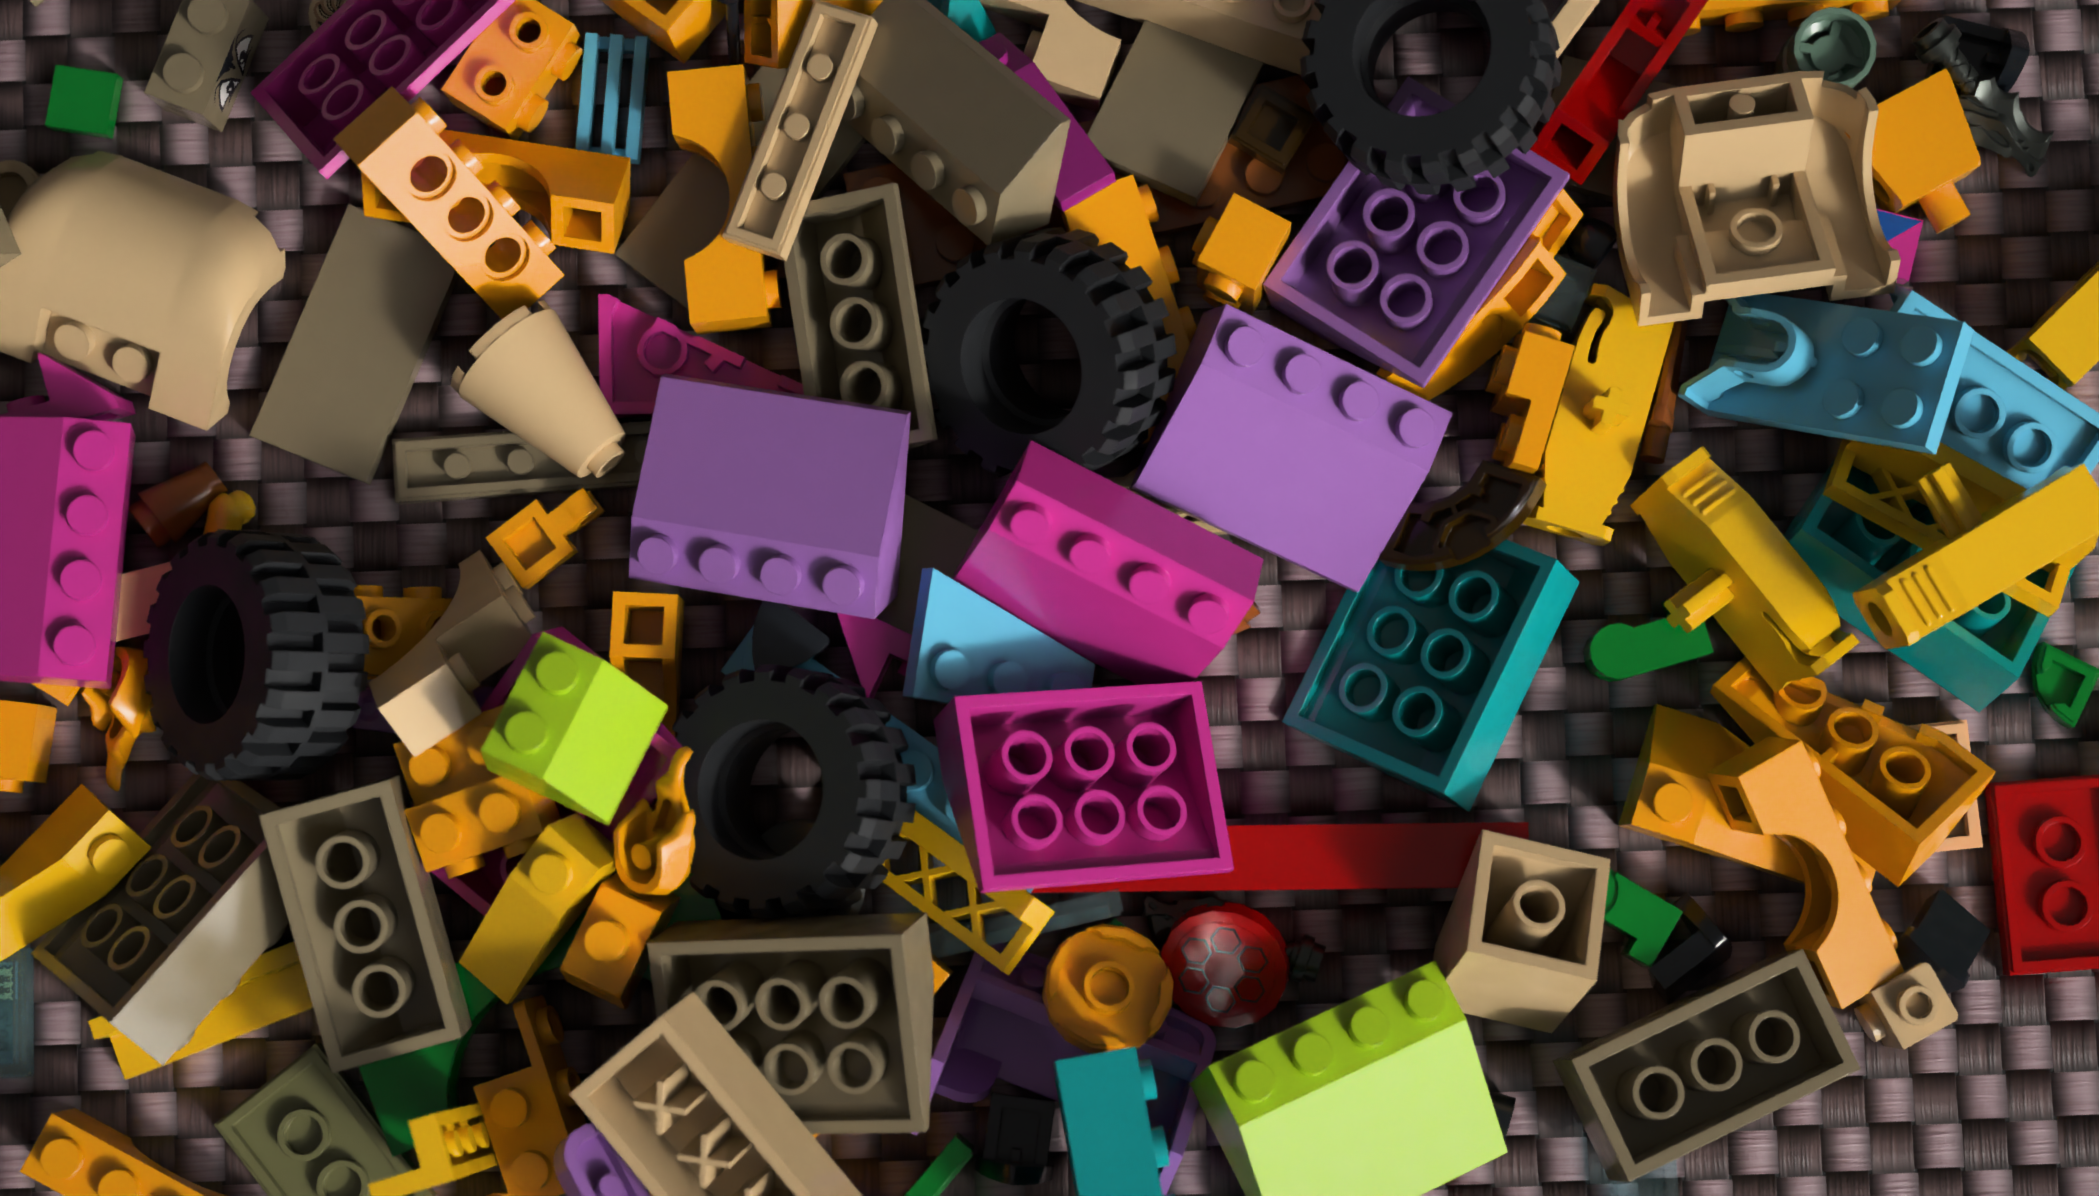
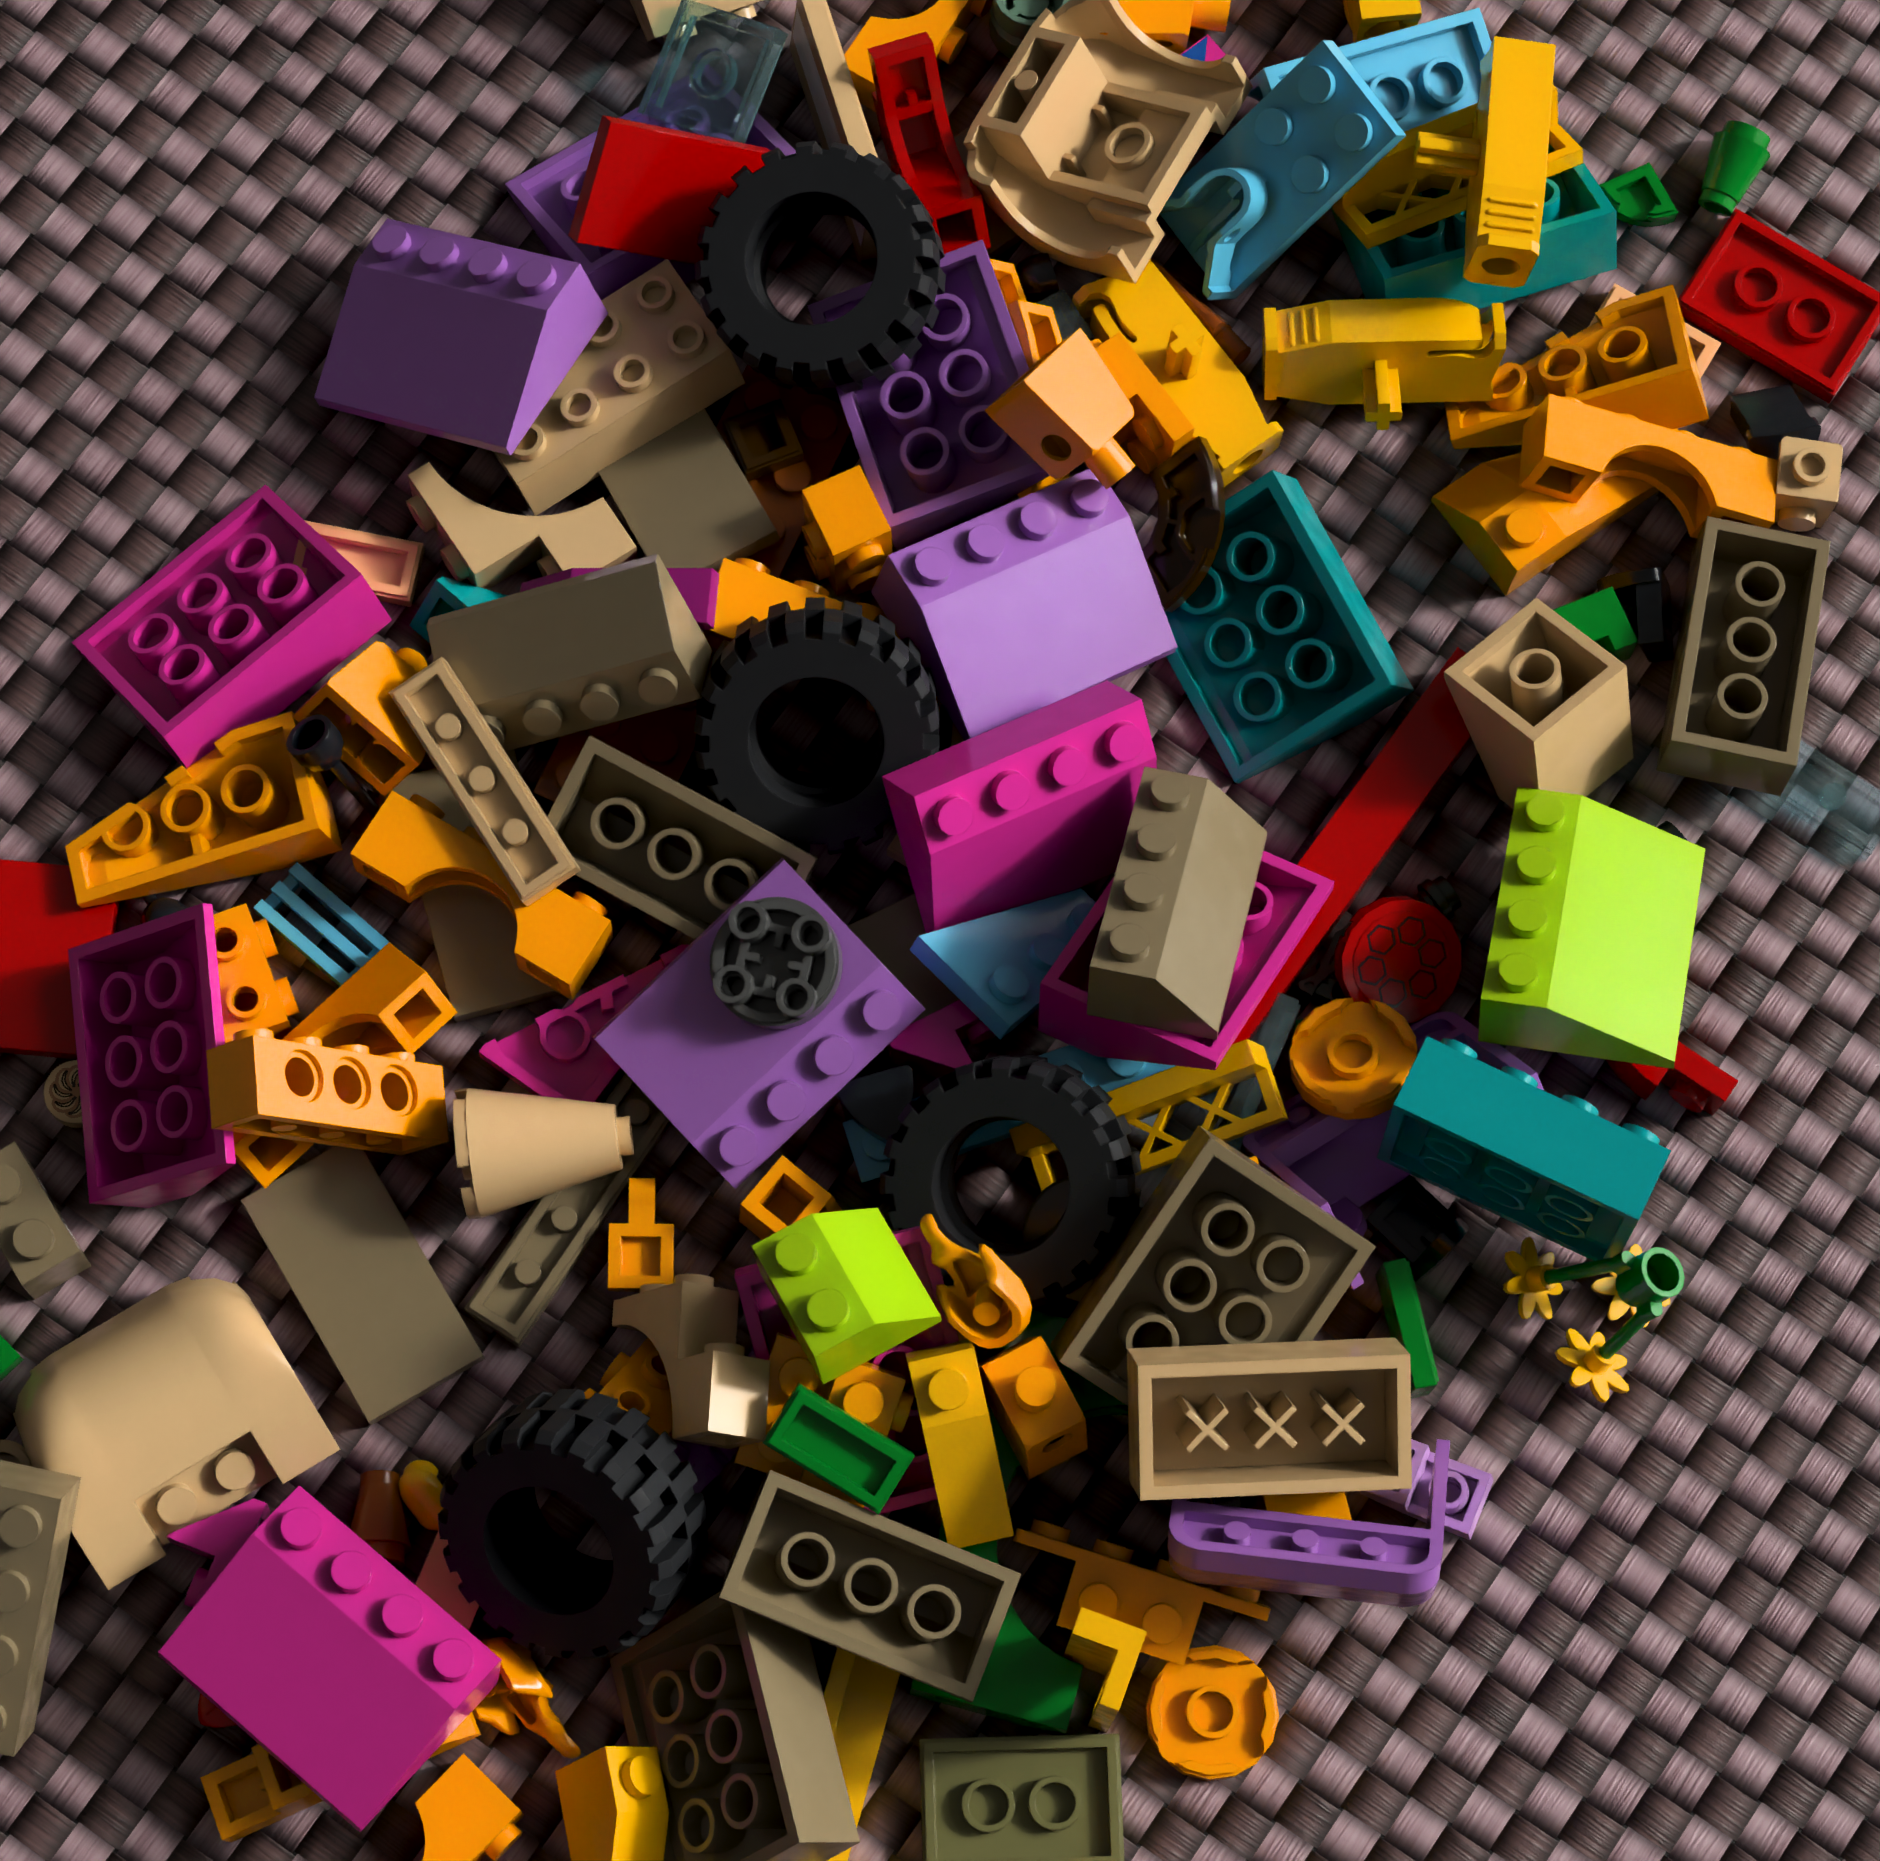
camera: 65 degrees left, 10 degrees down
green leg [1583,599,1714,682] -> none
none -> dark grey tile [710,897,843,1030]
none -> green tile [762,1382,915,1514]
none -> light orange torso [985,328,1135,489]
none -> dark tan slope [1087,767,1267,1040]

